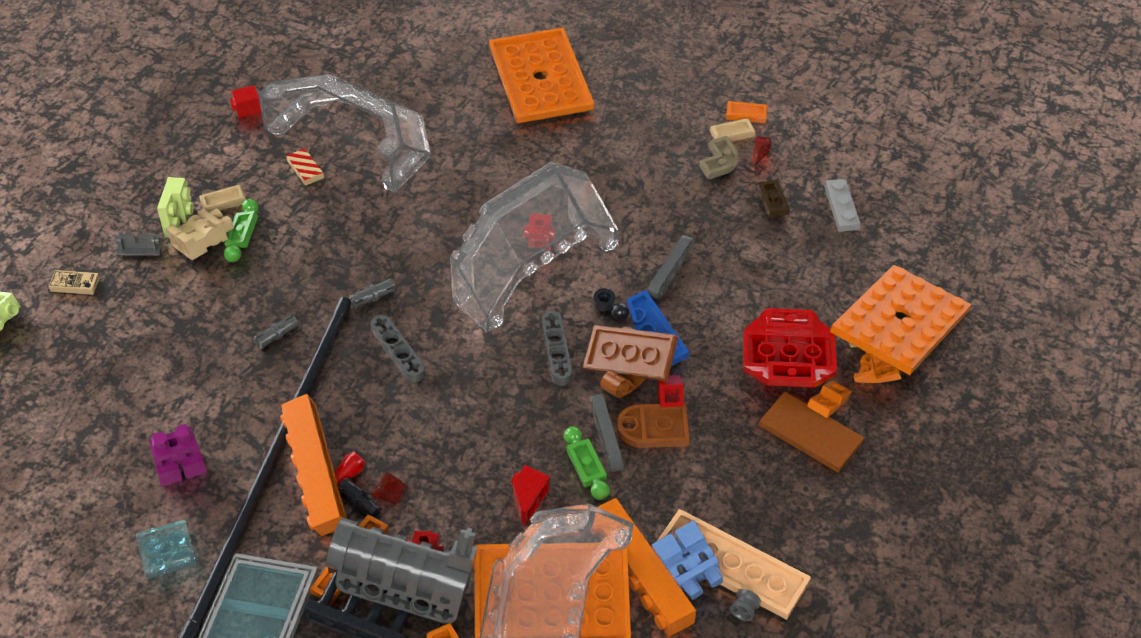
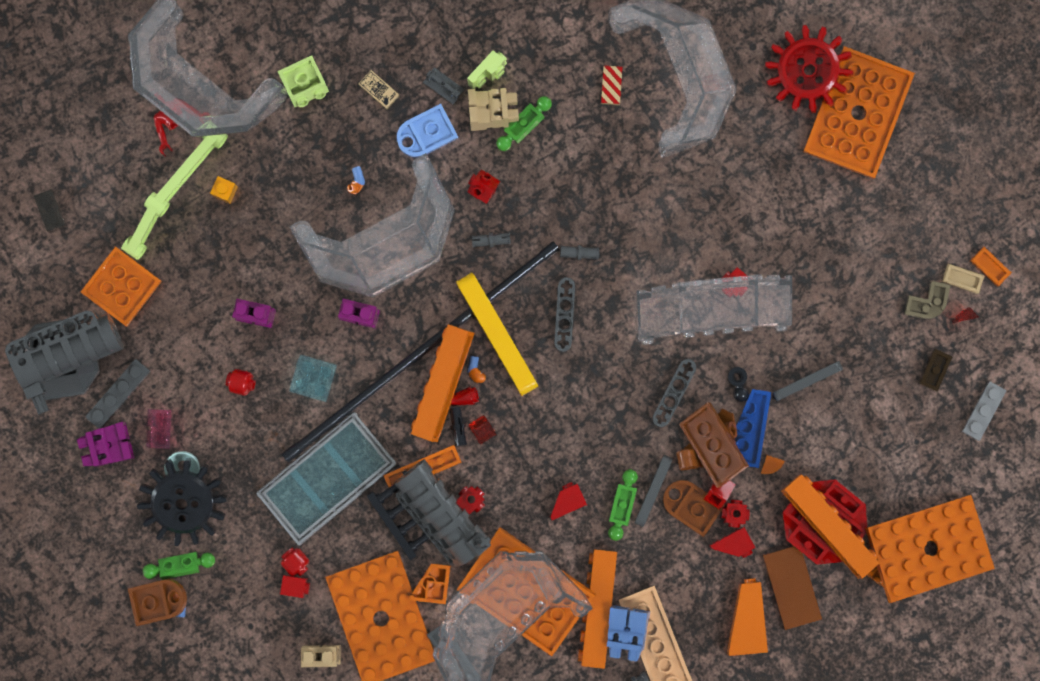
camera: 35 degrees right, 35 degrees up
tan tile [199,185,246,213] -> none
orange slope [807,380,852,418] -> none
none -> red head [226,369,256,396]
none -> magenta hips [232,299,276,328]
none -> clear windscreen [289,153,455,298]
none -> arm [347,166,365,194]
none -> light blue tile [397,104,458,158]
none -> yellow beam [456,273,539,396]
none -> red brick [467,170,500,204]
none -> arm [467,356,486,383]
none -> red slope [709,527,756,558]
none -> red brick [721,500,750,528]
none -> orange slope [727,578,768,656]
none -> orange tile [760,455,785,474]
none -> red gear [765,25,854,113]
none -> orange brick [781,474,879,579]

